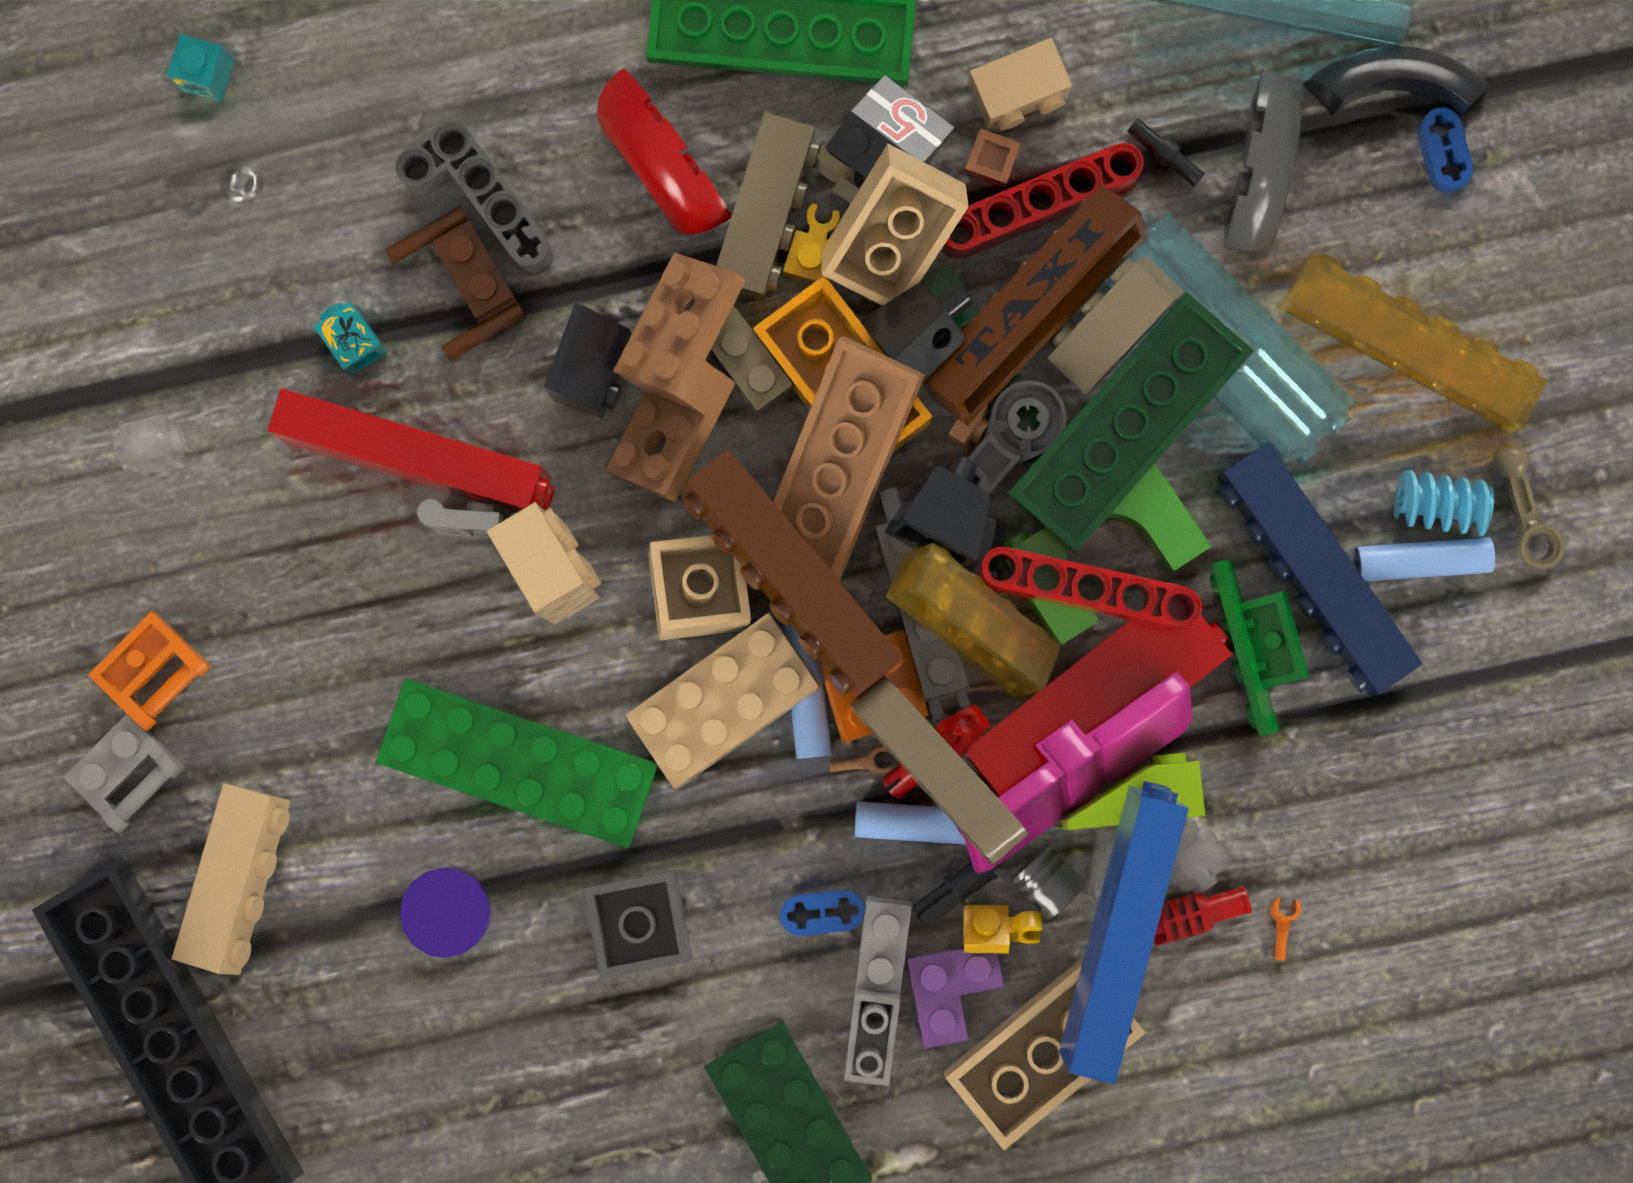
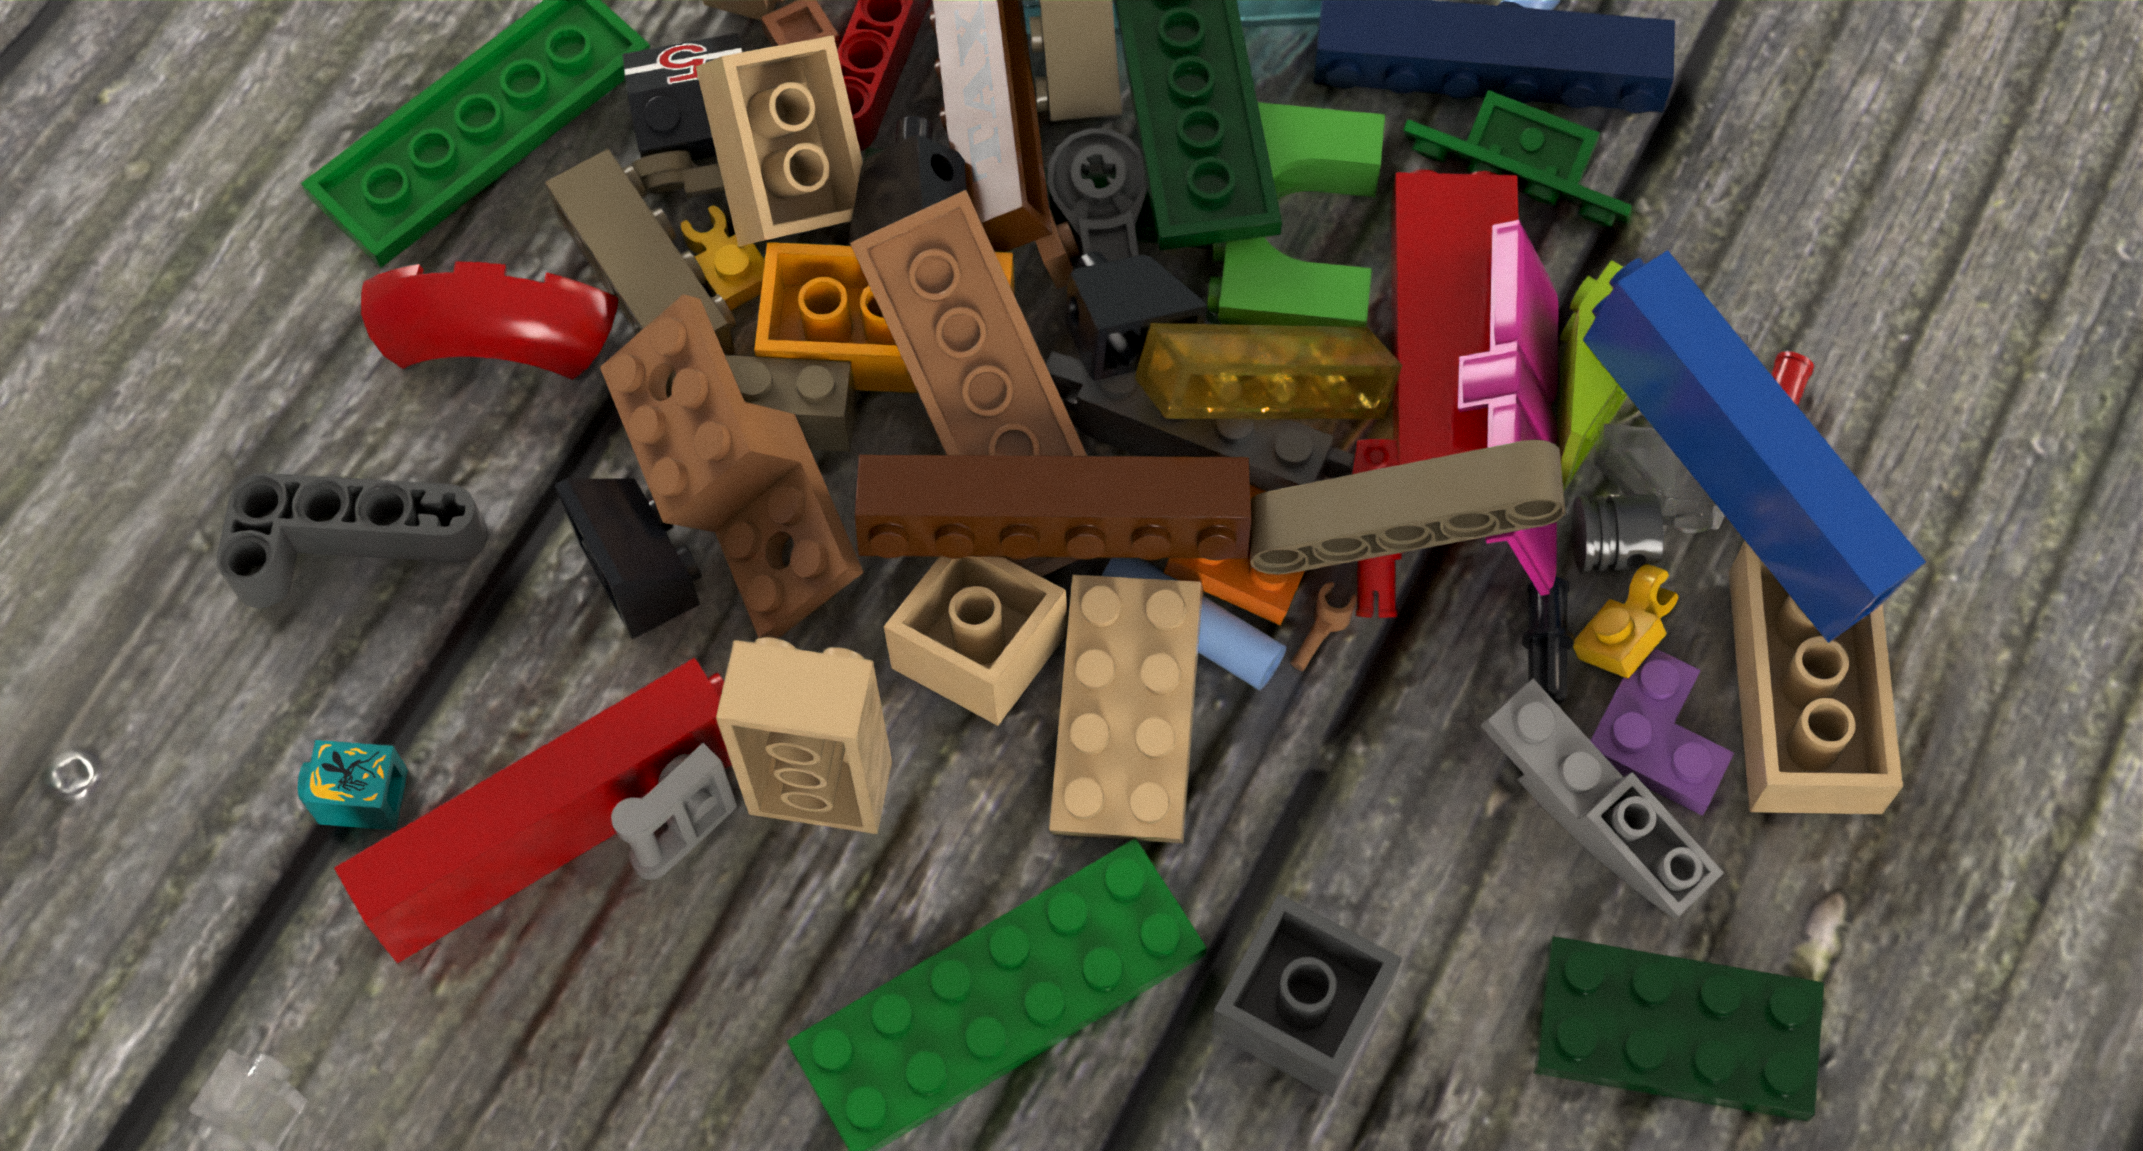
camera: 50 degrees left, 20 degrees down
reddish brown plate [385,205,526,361] -> none
blue beam [780,890,865,936] -> none
light blue piece [854,801,966,845] -> none
red beam [979,547,1202,630] -> none
orange hand [1270,897,1301,961] -> none

